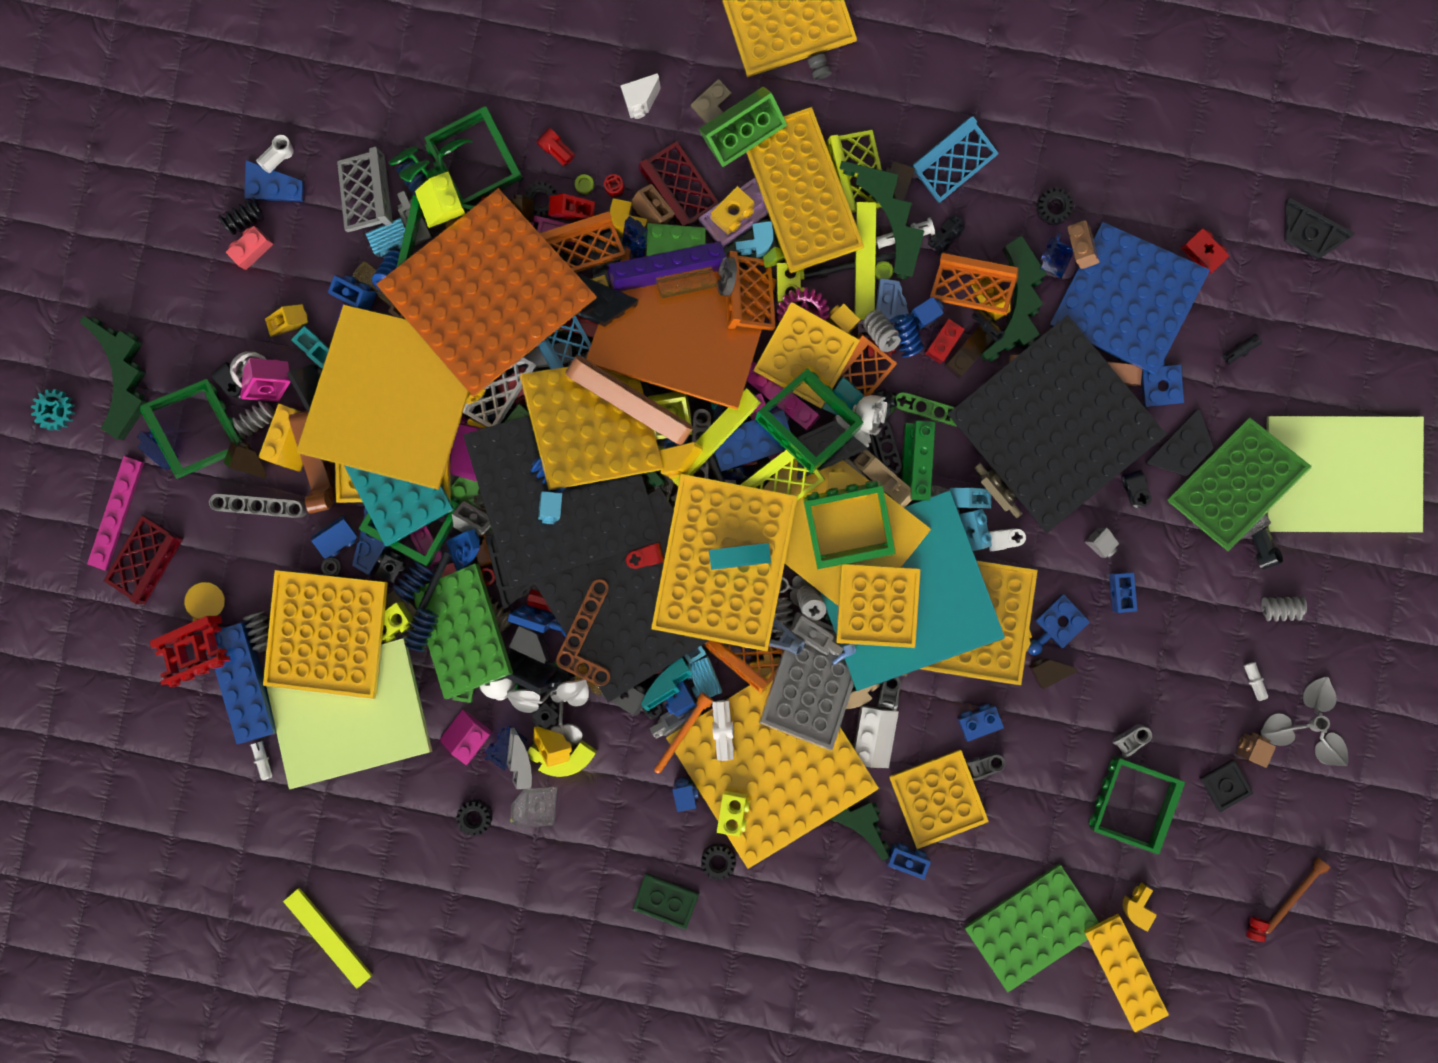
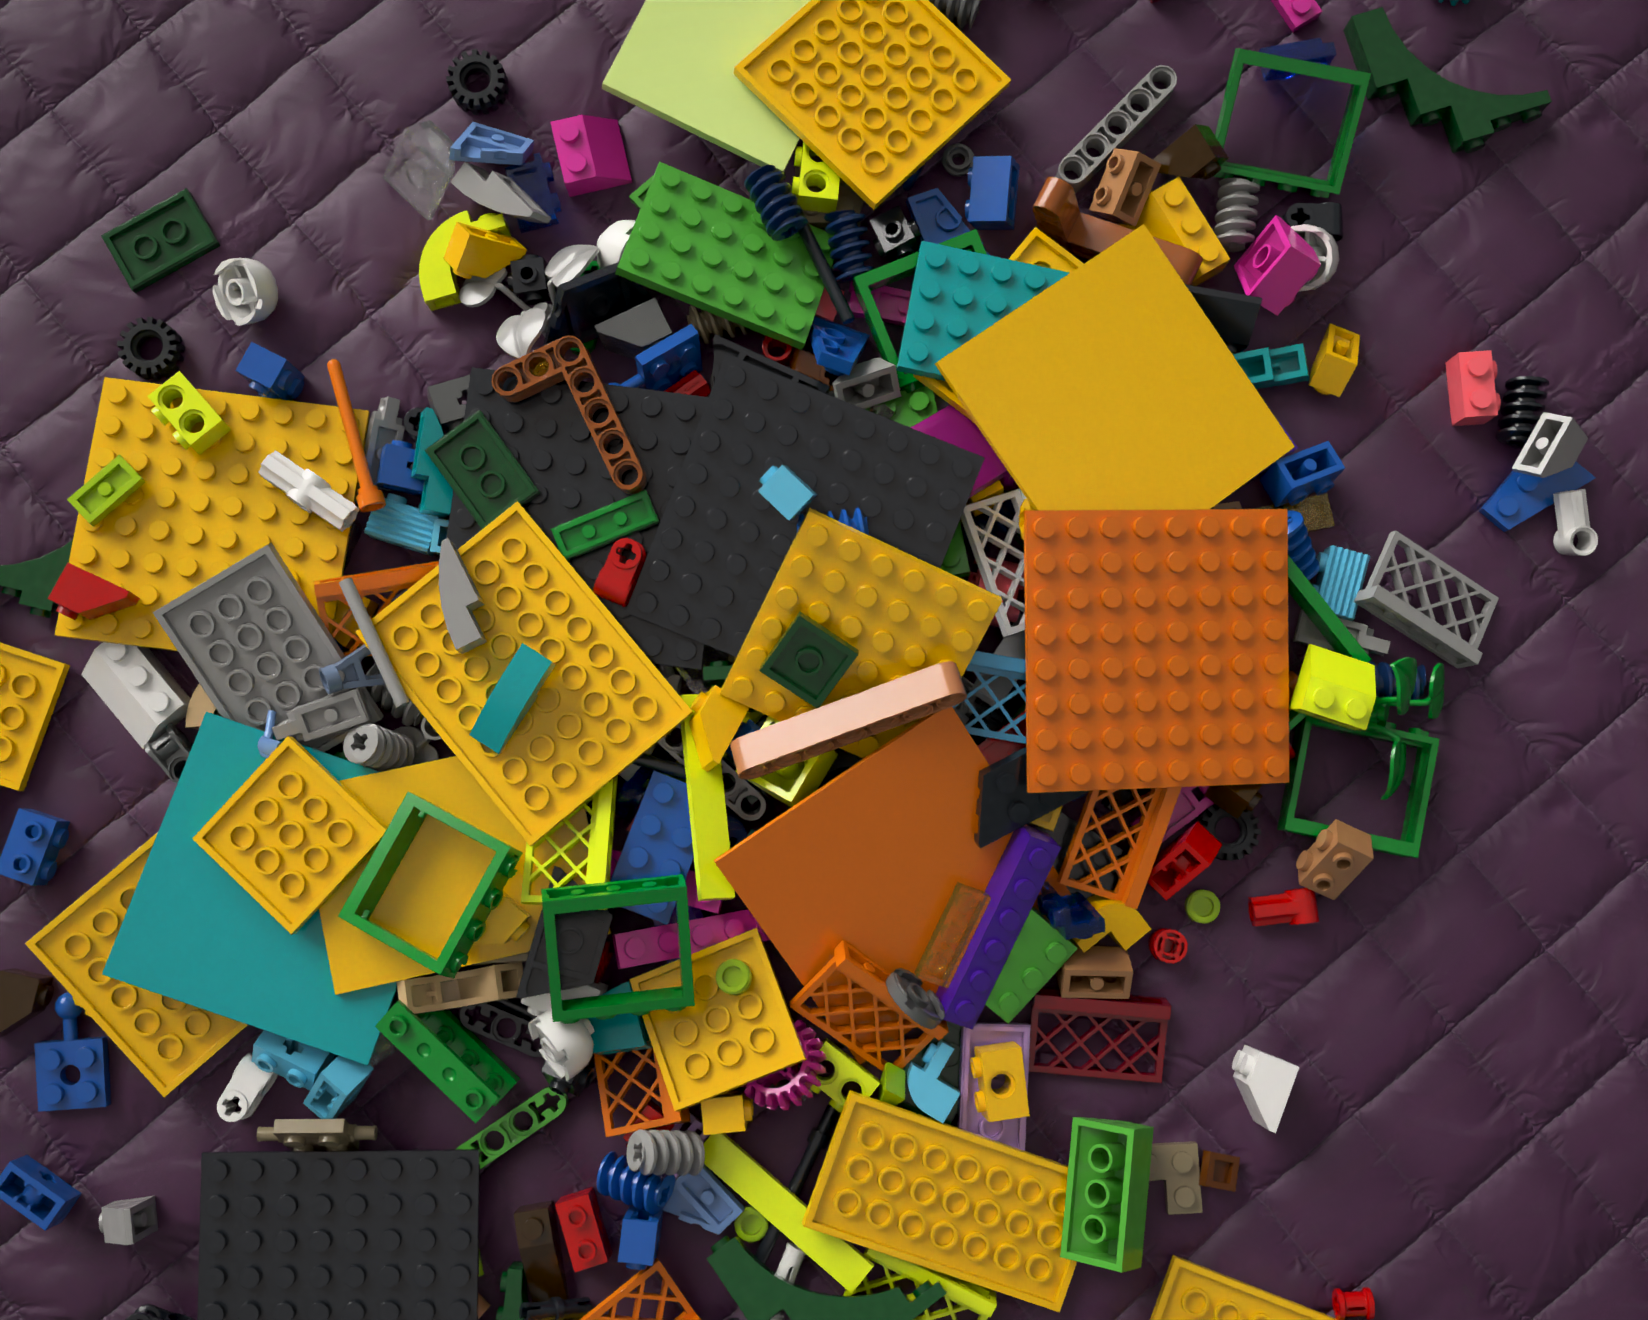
camera: 125 degrees right, 5 degrees down
none -> red slope [48,563,140,620]
none -> lime plate [67,454,146,526]
none -> white cylinder [213,258,278,326]
none -> light grey bar [339,578,410,708]
none -> dark green tile [425,410,541,529]
none -> light grey slope [439,538,487,654]
none -> medium blue wing [449,122,534,165]
none -> green tile [551,490,660,561]
none -> lime tile [716,959,752,996]
none -> dark green plate [759,611,859,708]
none -> medium nougat brick [1089,148,1161,227]
none -> reddish brown plate [1199,1150,1240,1192]
none -> medium nougat brick [1296,819,1374,900]
none -> light grey slope [1512,412,1588,478]

